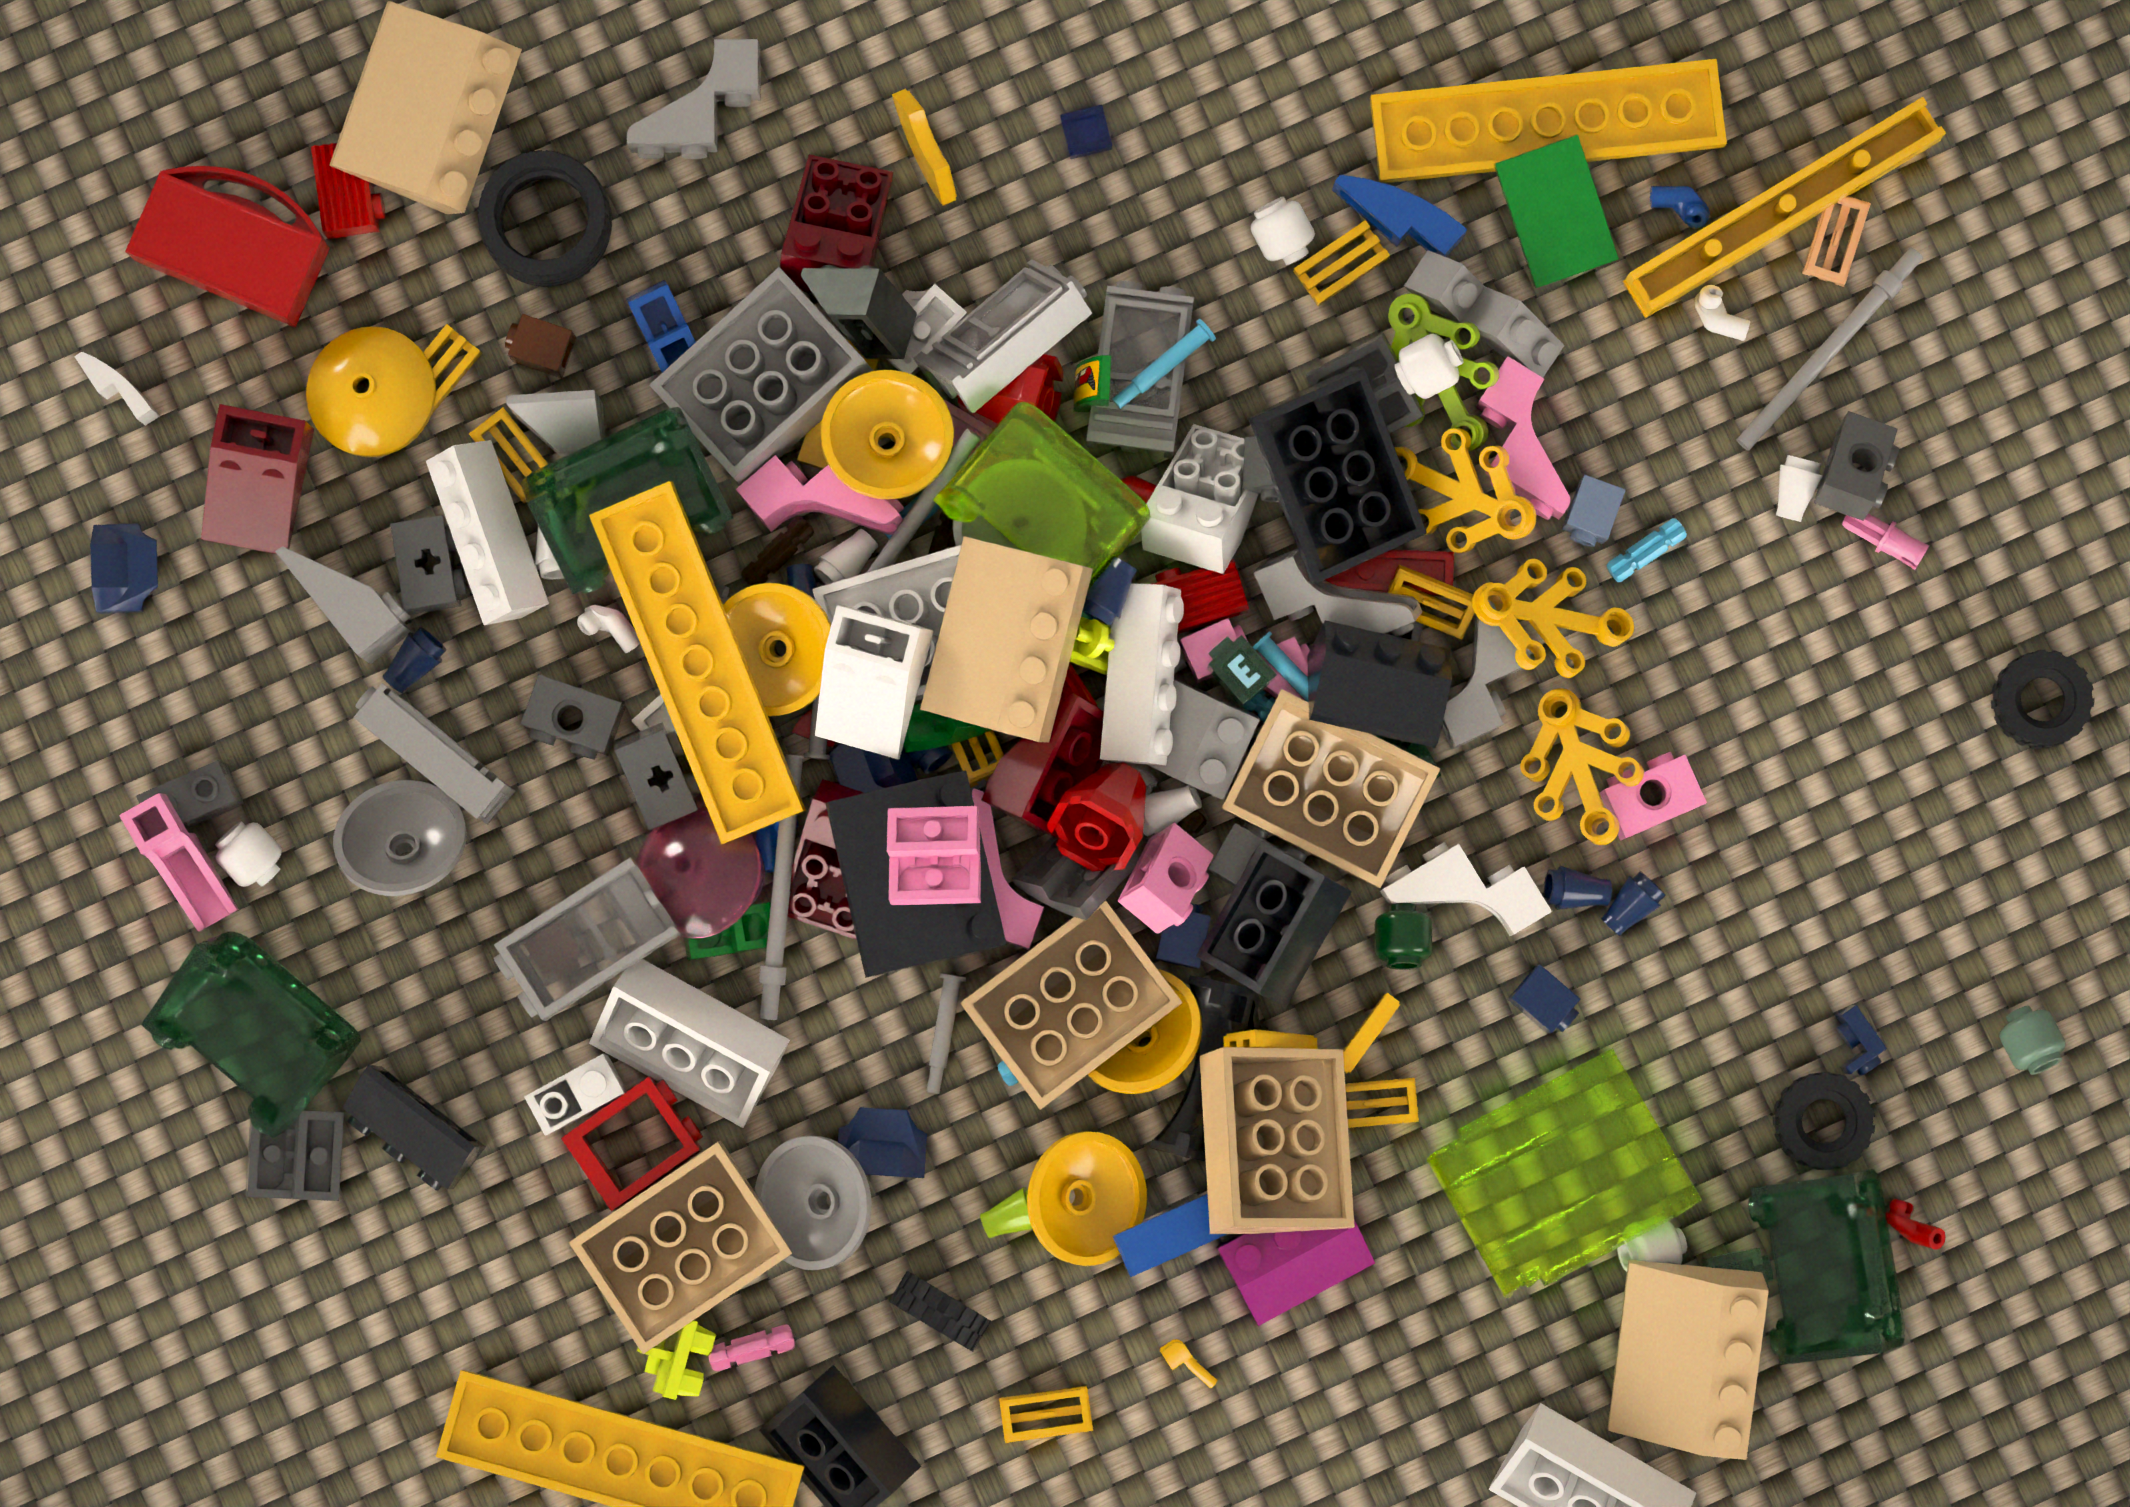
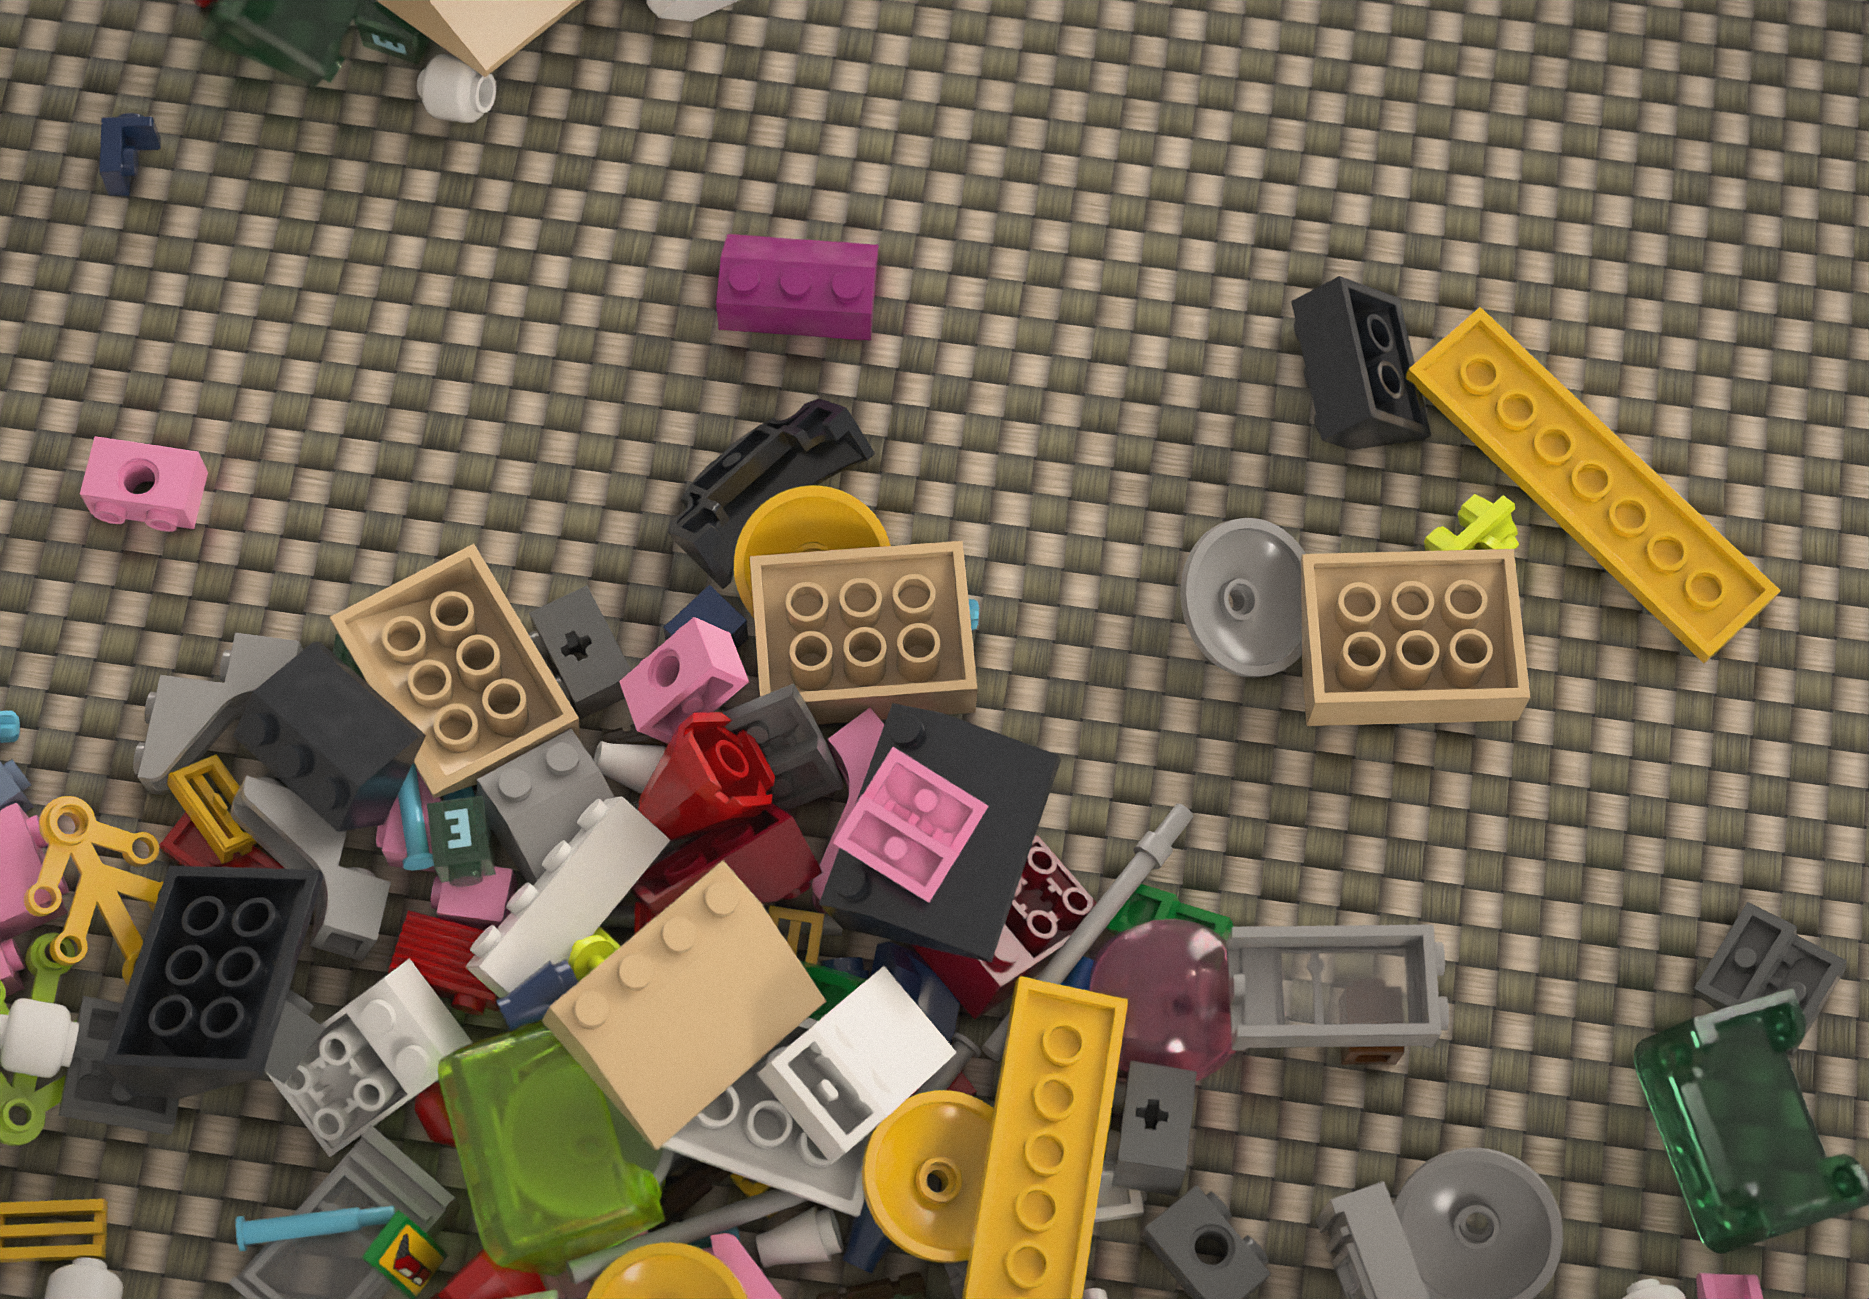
camera: 150 degrees left, 15 degrees down
black slope [342,1065,486,1191] -> none
white slope [524,1054,627,1136] -> none
red window [561,1077,703,1211] -> none
white slope [589,959,790,1128] -> none
bright pink axle [708,1324,795,1372] -> none
dark blue slope [838,1107,928,1178] -> none
black tyre [889,1271,991,1352] -> none
light grey piece [926,973,966,1094] -> none
lime cone [980,1187,1033,1239] -> none
yellow tile [999,1385,1093,1443] -> none
yellow dish [1027,1131,1147,1266] -> none
blue slope [1112,1193,1227,1277] -> none
yellow hand [1160,1339,1218,1388] -> none
black slope [1196,841,1352,1008] -> none
tan slope [1200,1047,1355,1234] -> none
yellow tile [1223,1029,1318,1049] -> none
yellow tile [1343,993,1400,1074] -> none
yellow tile [1345,1078,1419,1128] -> none
dark green head [1374,903,1432,970] -> none
white arch [1380,842,1552,936] -> none
clear neon green piece [1427,1049,1702,1298] -> none
yellow plant [1472,559,1634,678] -> none
dark blue brick [1507,964,1580,1034] -> none
yellow plant [1520,688,1644,845] -> none
dark blue cone [1544,866,1612,910] -> none
dark blue cone [1601,871,1666,936] -> none
black tyre [1773,1072,1876,1170] -> none

